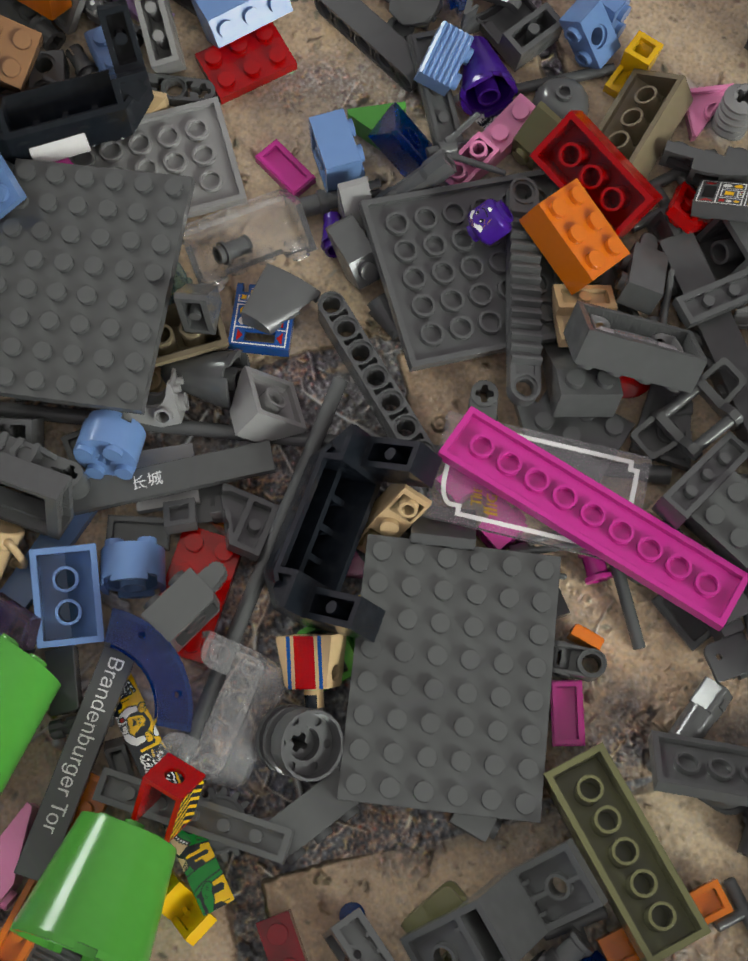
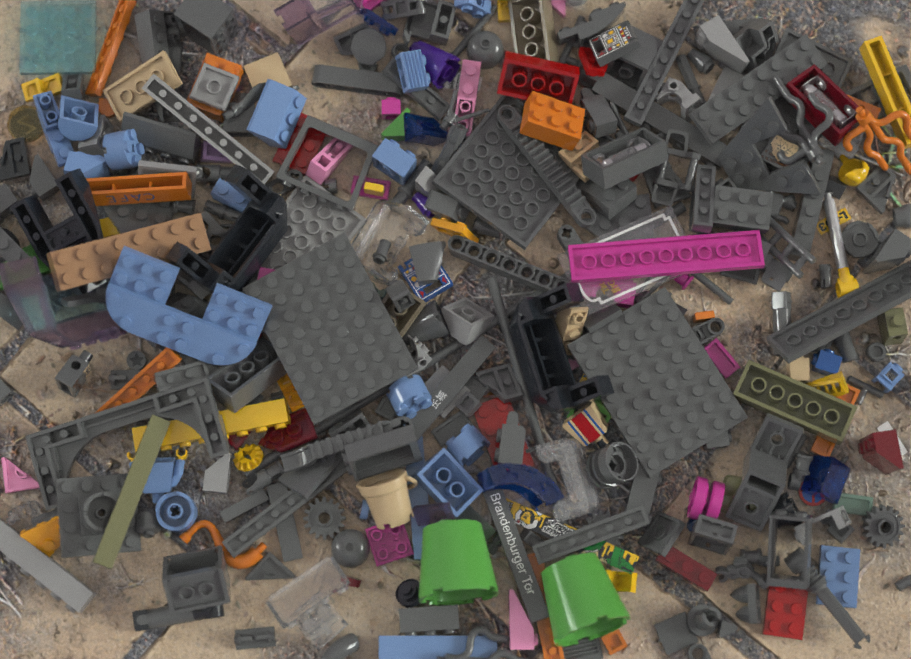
camera: 40 degrees left, 5 degrees up
white sticker [29,133,91,162] -> none
red piece [131,752,206,843] -> none
dark purple head [466,198,514,245] -> none
olive slope [511,101,562,171] -> none
none -> dark grey windscreen [276,115,379,211]
none -> bright pink slope [305,137,353,185]
none -> dark grey hinge [324,178,338,194]
none -> yellow tile [364,182,384,197]
none -> dark pink plate [382,97,401,120]
none -> light orange wing [430,217,479,243]
none -> dark grey tile [638,510,686,557]
none -> dark pink wheel [687,476,725,520]
none -> tan brick [786,356,810,383]
none -> yellow slope [805,371,849,397]
none -> blue brick [810,349,843,376]

